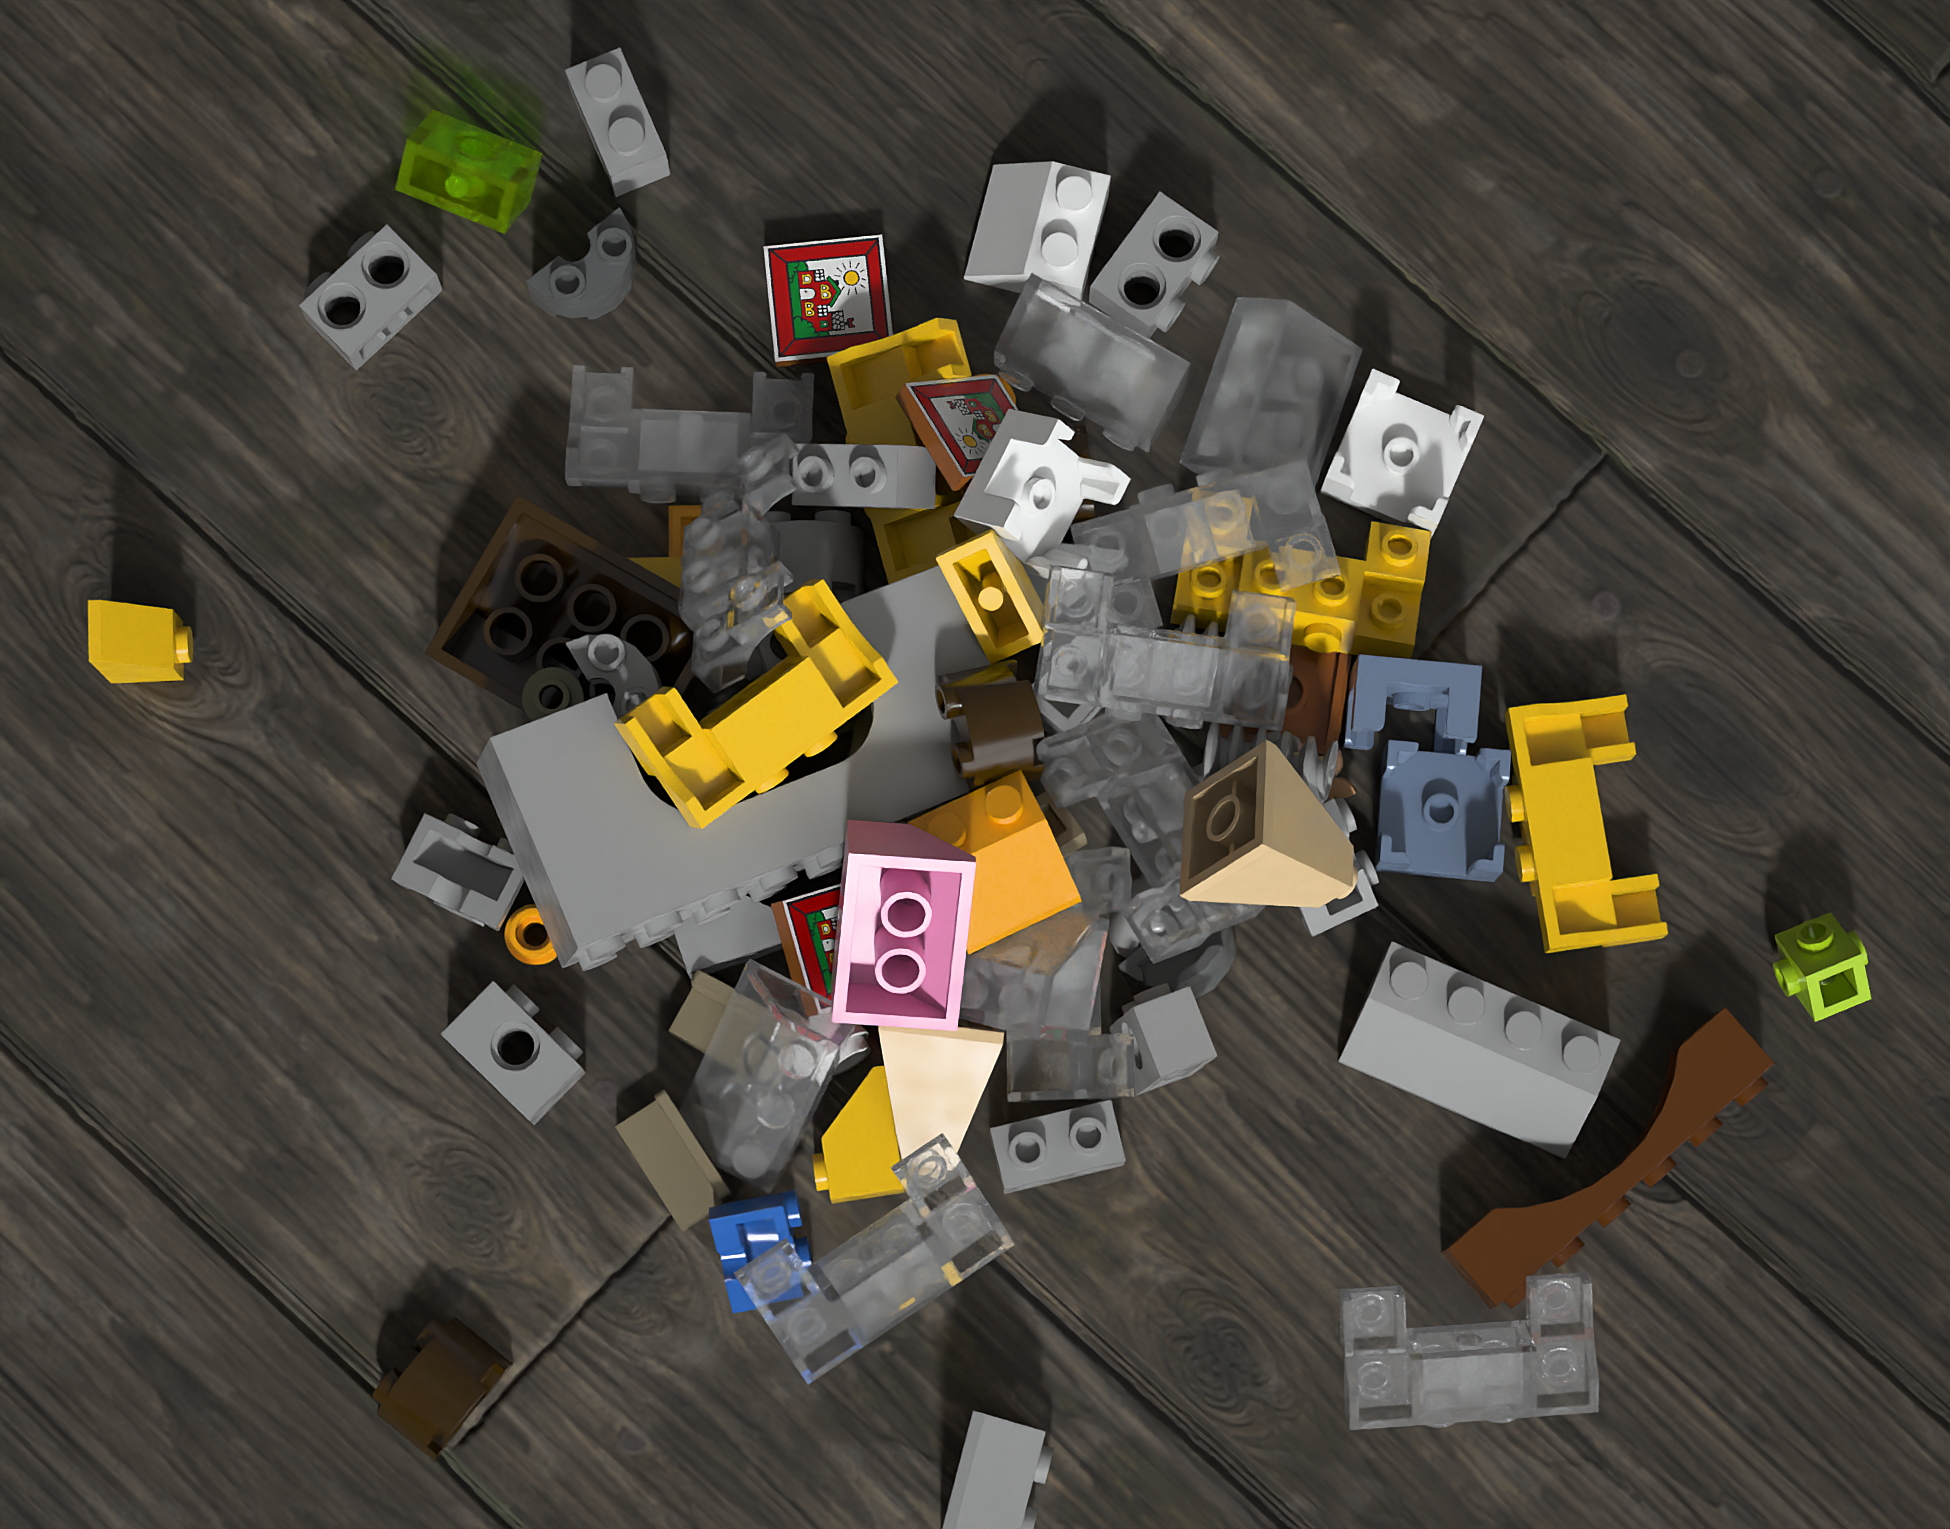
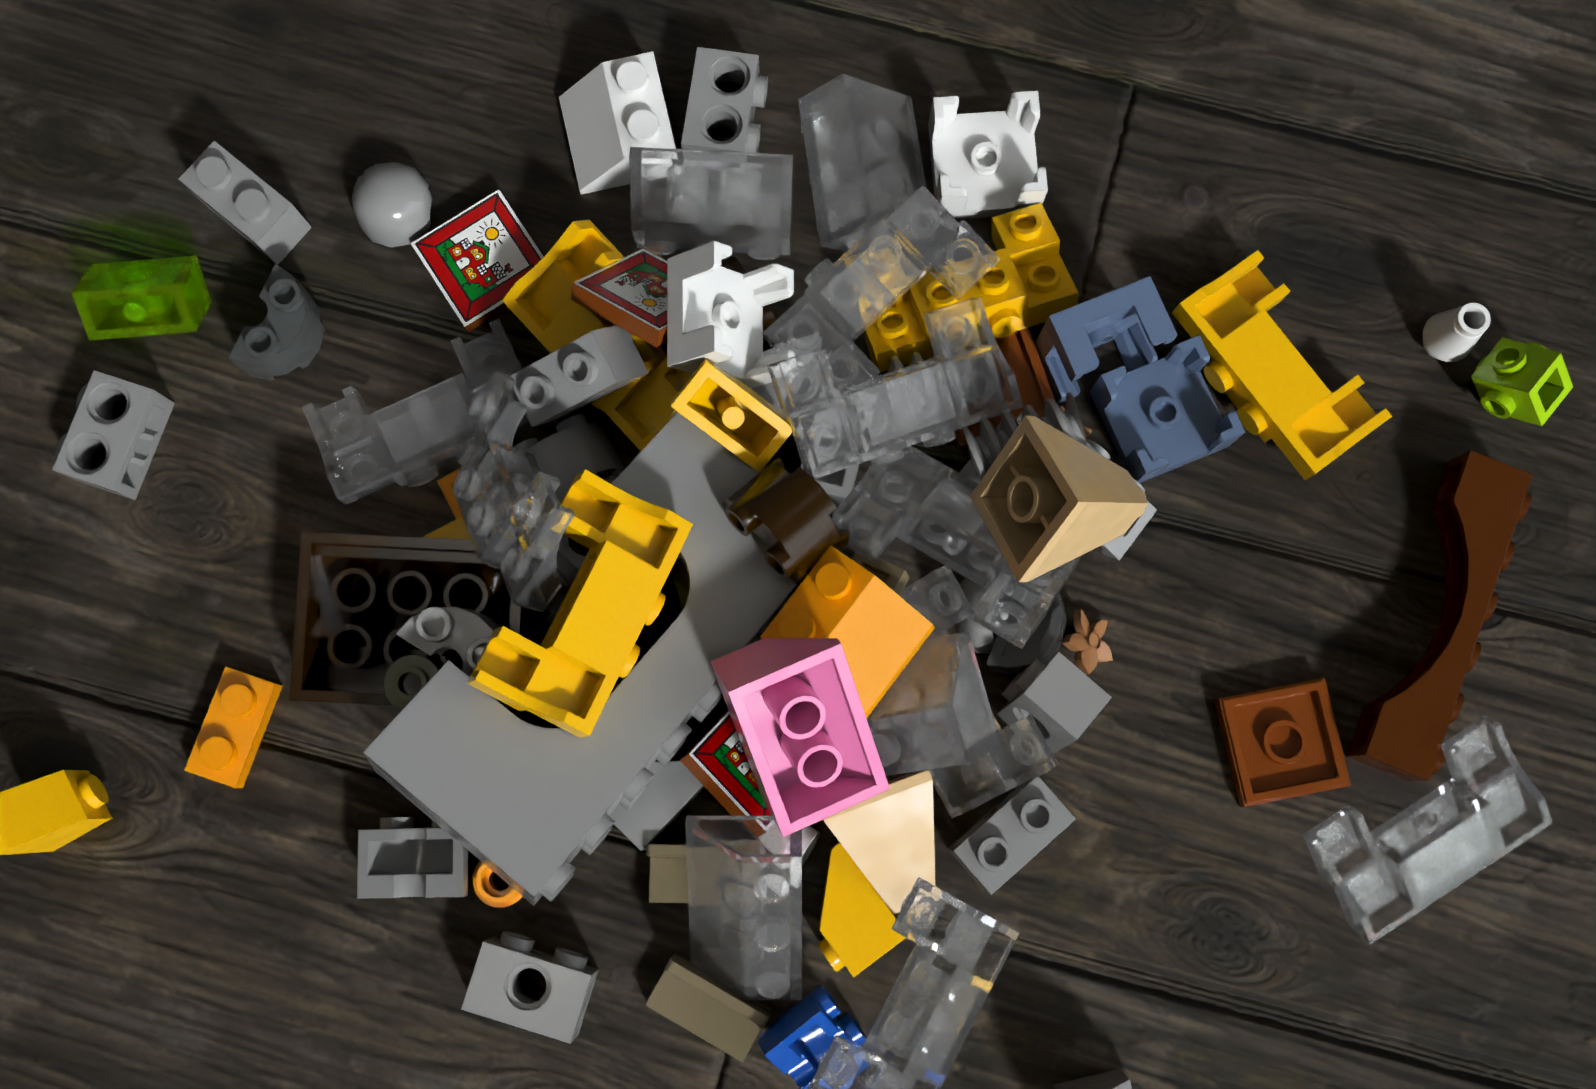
camera: 25 degrees left, 0 degrees up
light grey slope [1338,942,1621,1159] -> none
none -> light orange plate [184,666,283,789]
none -> light grey hair [352,162,433,248]
none -> medium nougat plant [1062,609,1113,675]
none -> dark orange tile [1214,678,1351,807]
none -> white cone [1422,303,1491,362]

